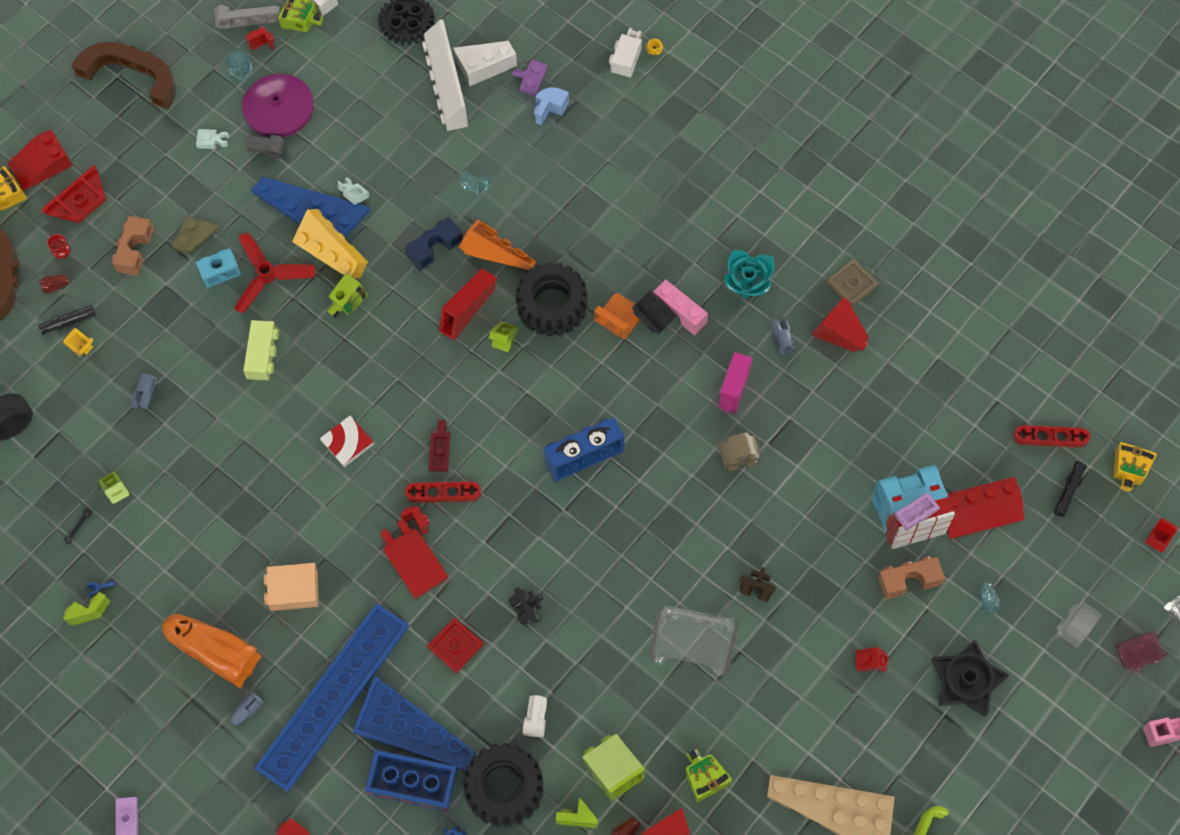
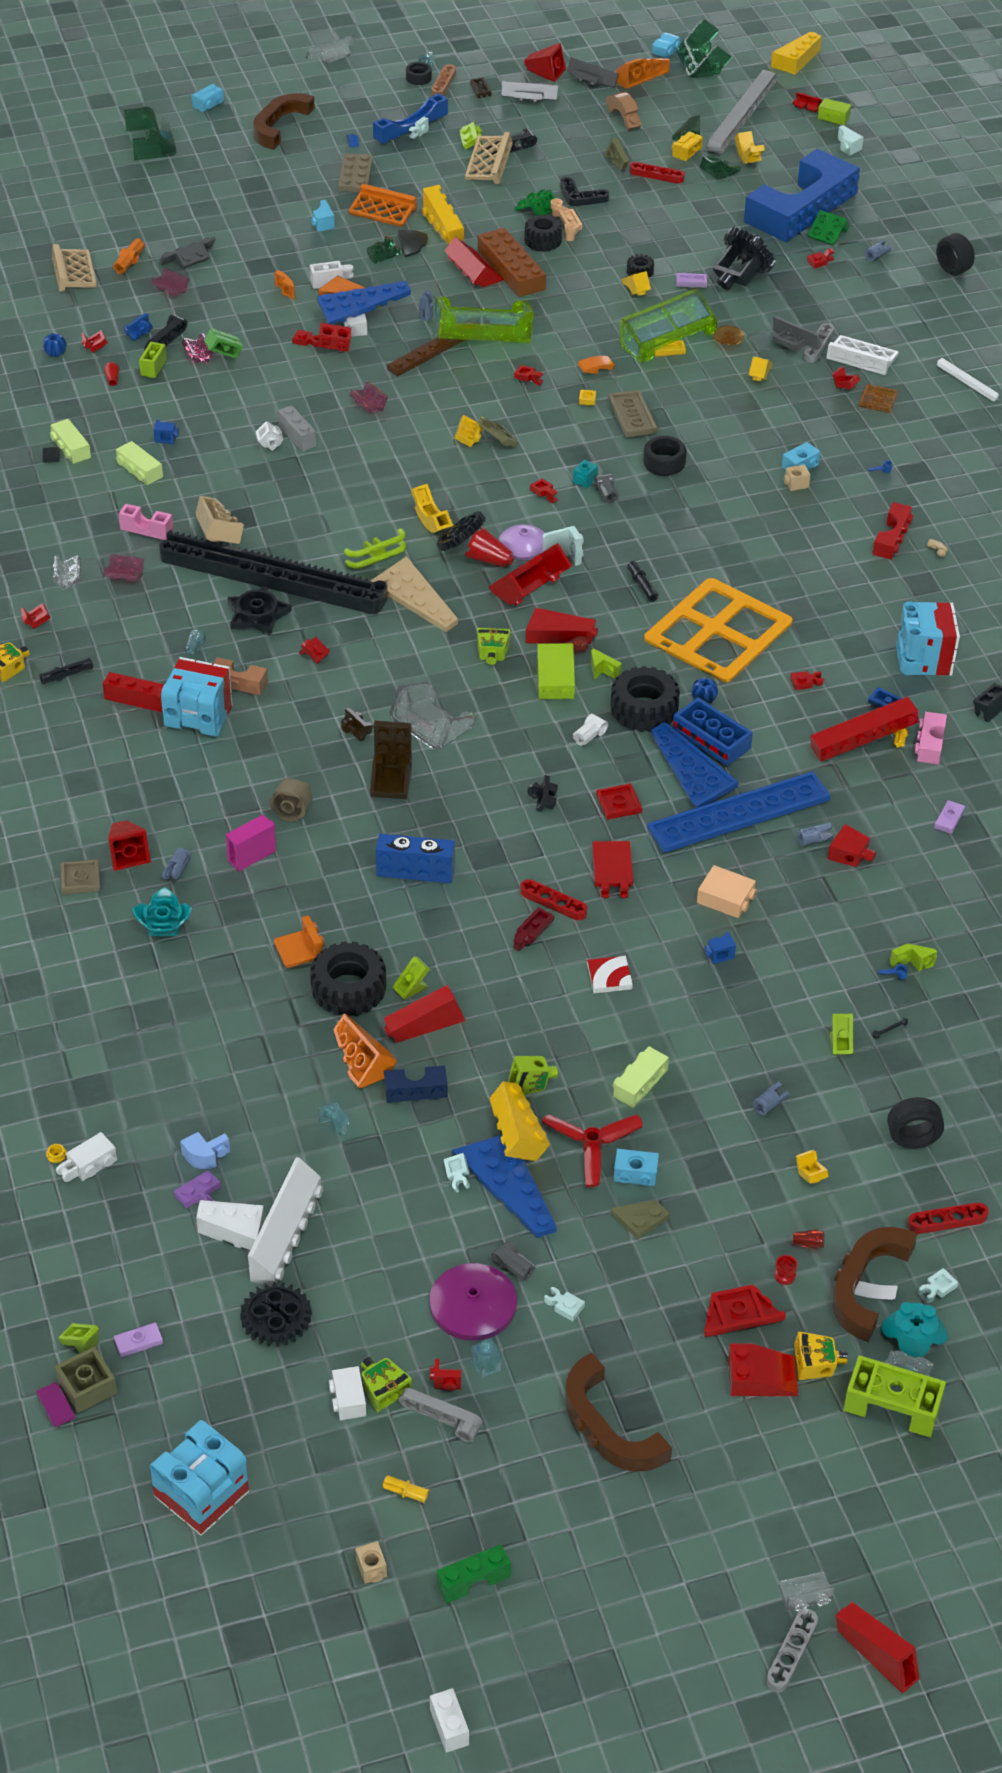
camera: 150 degrees left, 20 degrees down
black pin [38,304,96,336] -> none
nougat arch [112,216,154,276] -> none
orange piece [162,614,262,689] -> none
red bracket [400,505,430,535] -> none
black bracket [632,289,677,335] -> none
bright pink arch [653,280,708,336] -> none
lavender plate [894,492,940,531] -> none
red beam [1013,425,1091,448] -> none
clear brick [1056,600,1102,651] -> none
none -> black gear [159,530,388,614]
none -> tan wedge [195,496,244,544]
none -> dark brown bracket [370,720,412,799]
none -> blue brick [704,932,736,964]
none -> red torso [828,824,876,867]

